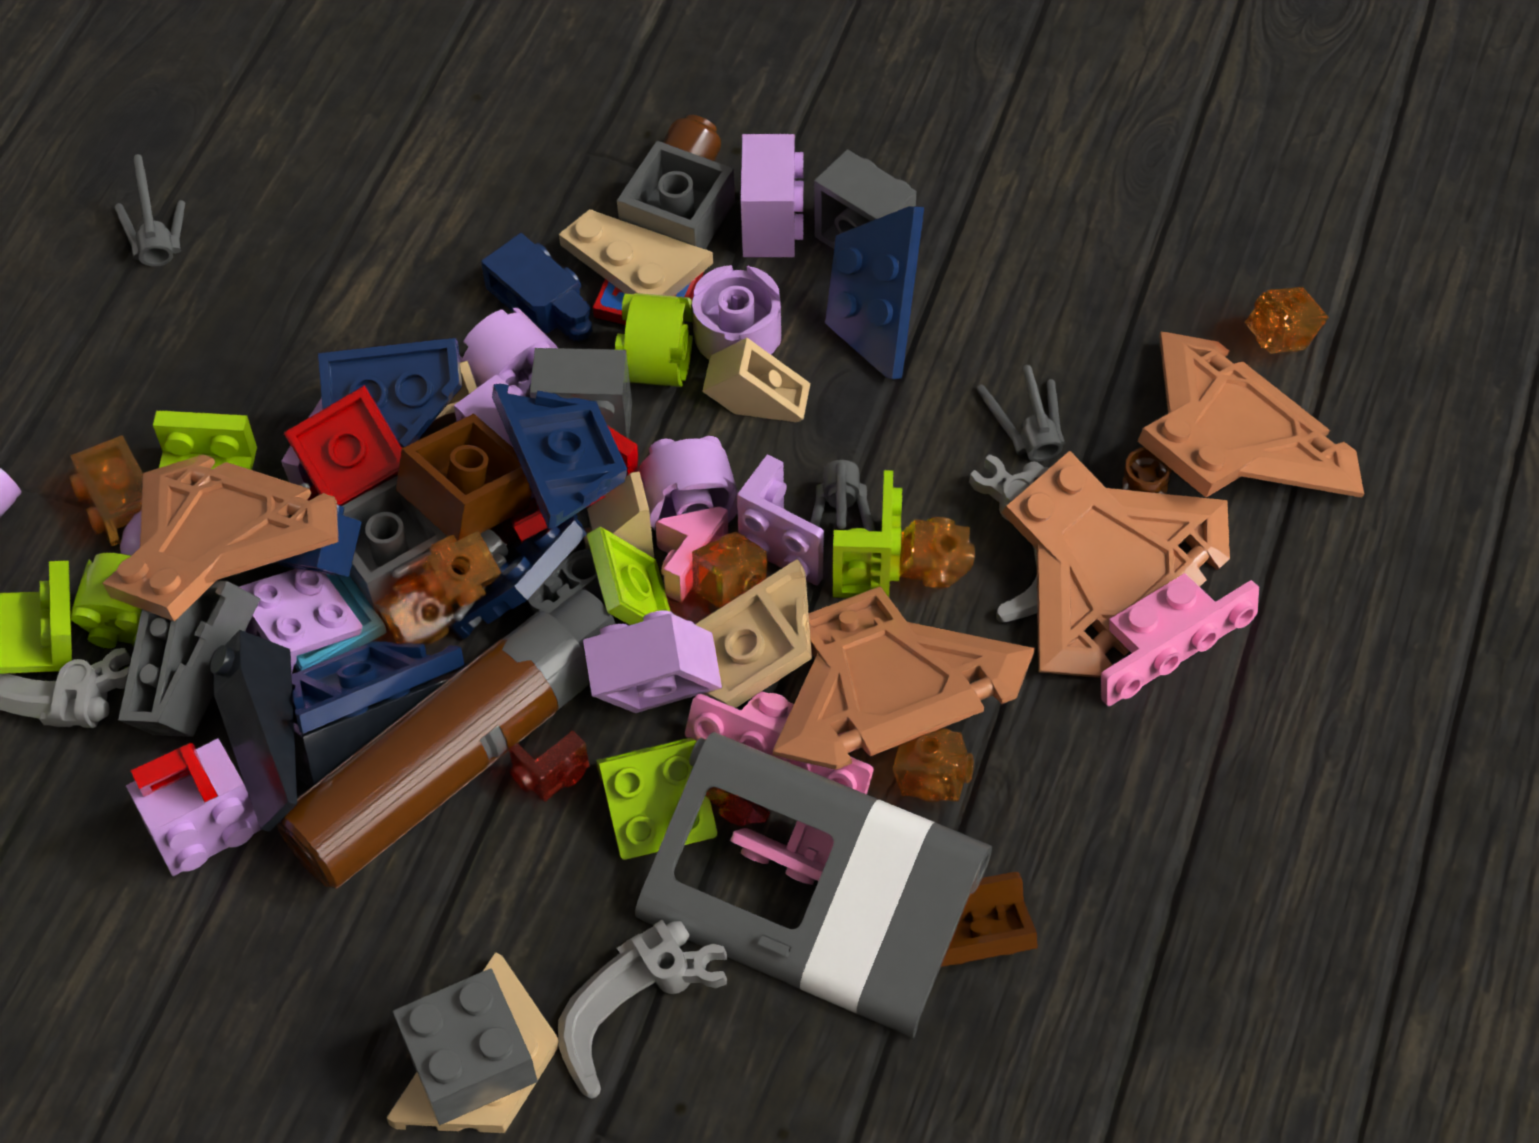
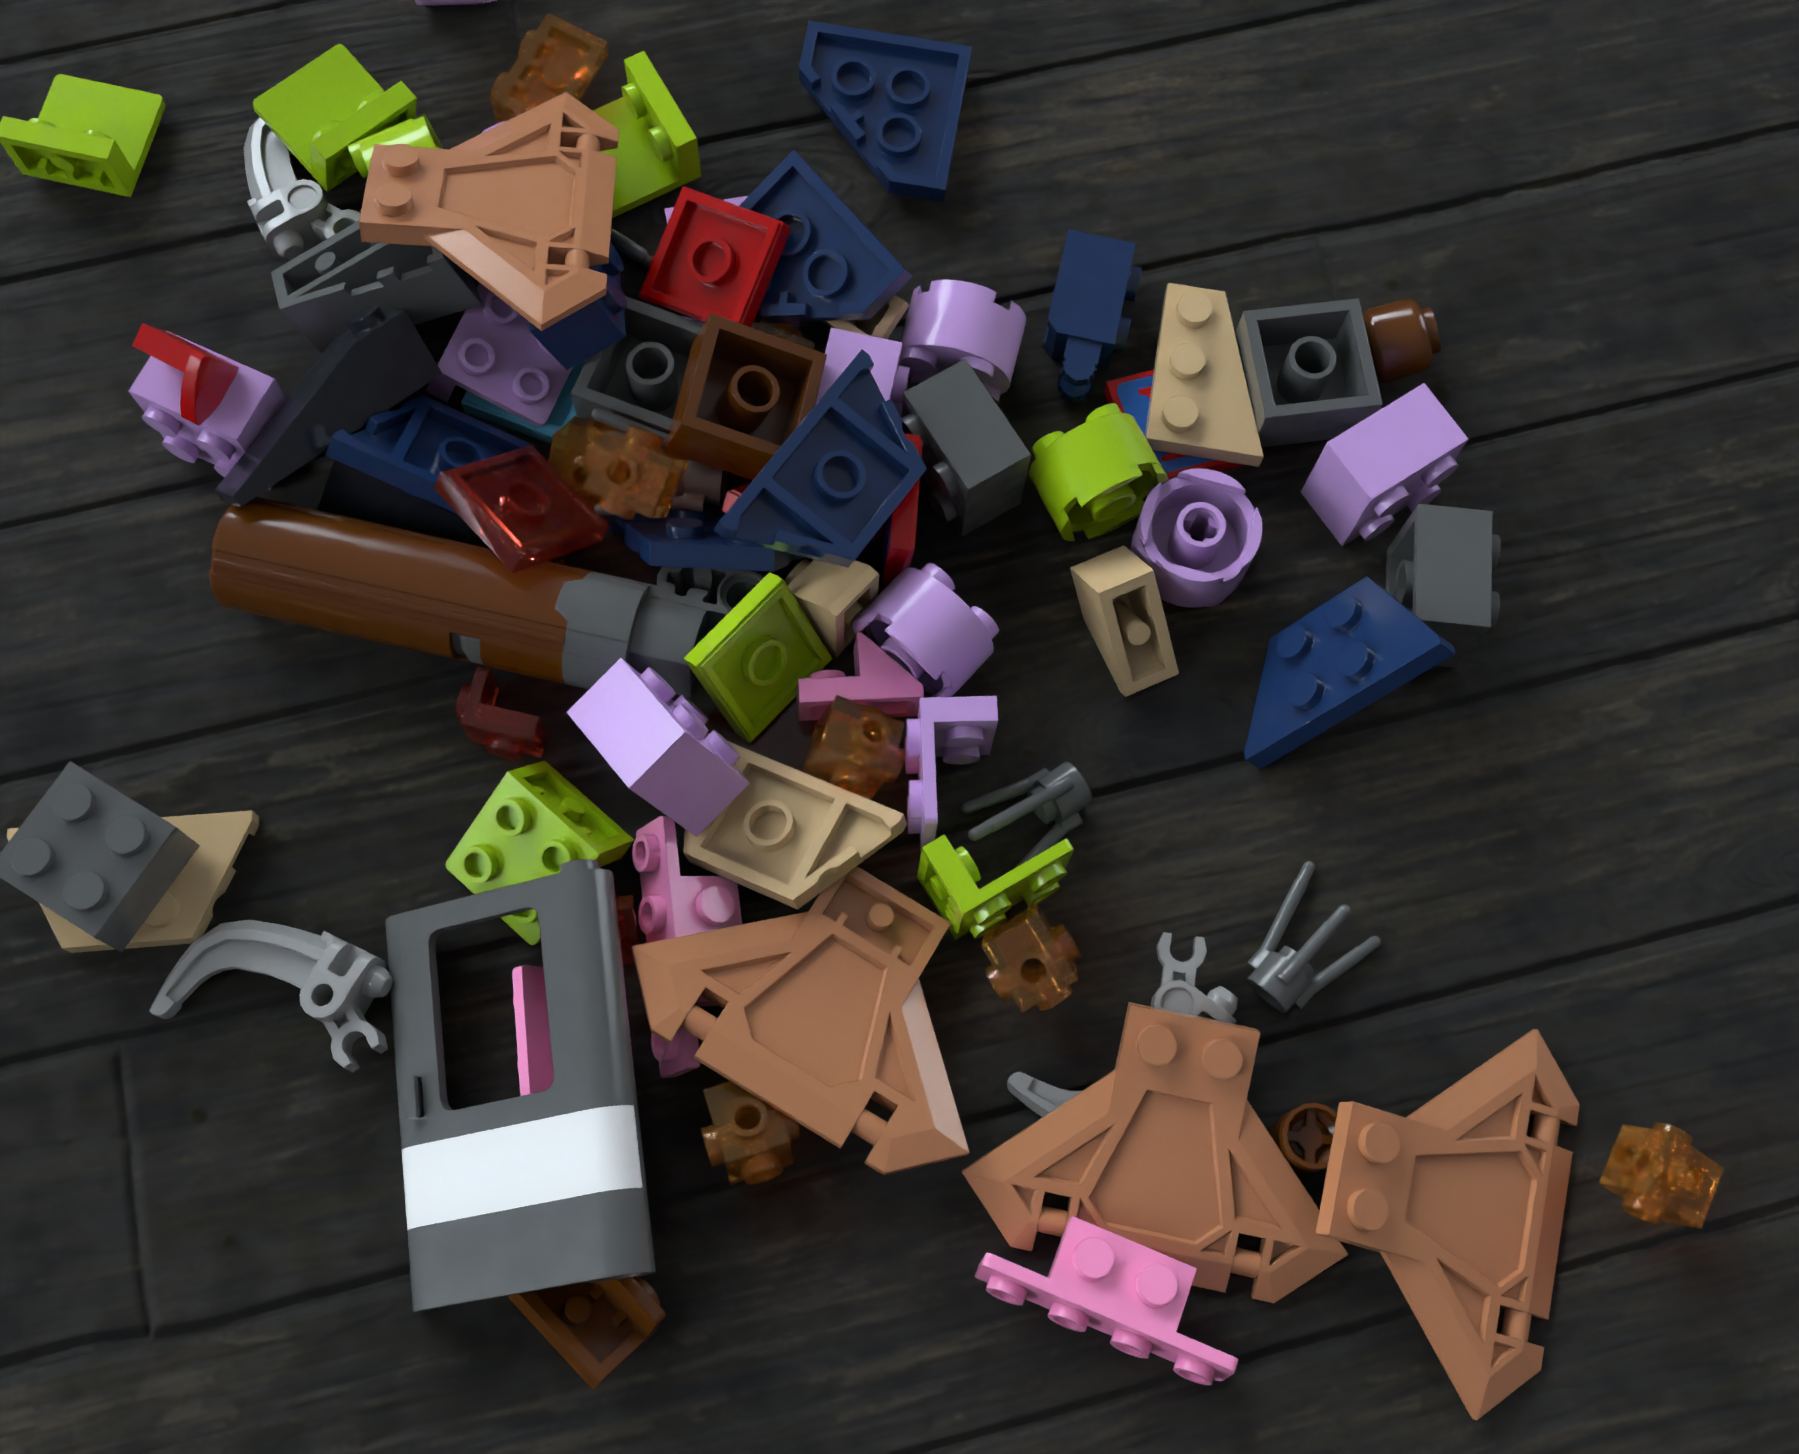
camera: 50 degrees right, 15 degrees up
none -> clear red tile [434,445,609,573]
none -> dark blue plate [799,21,972,202]

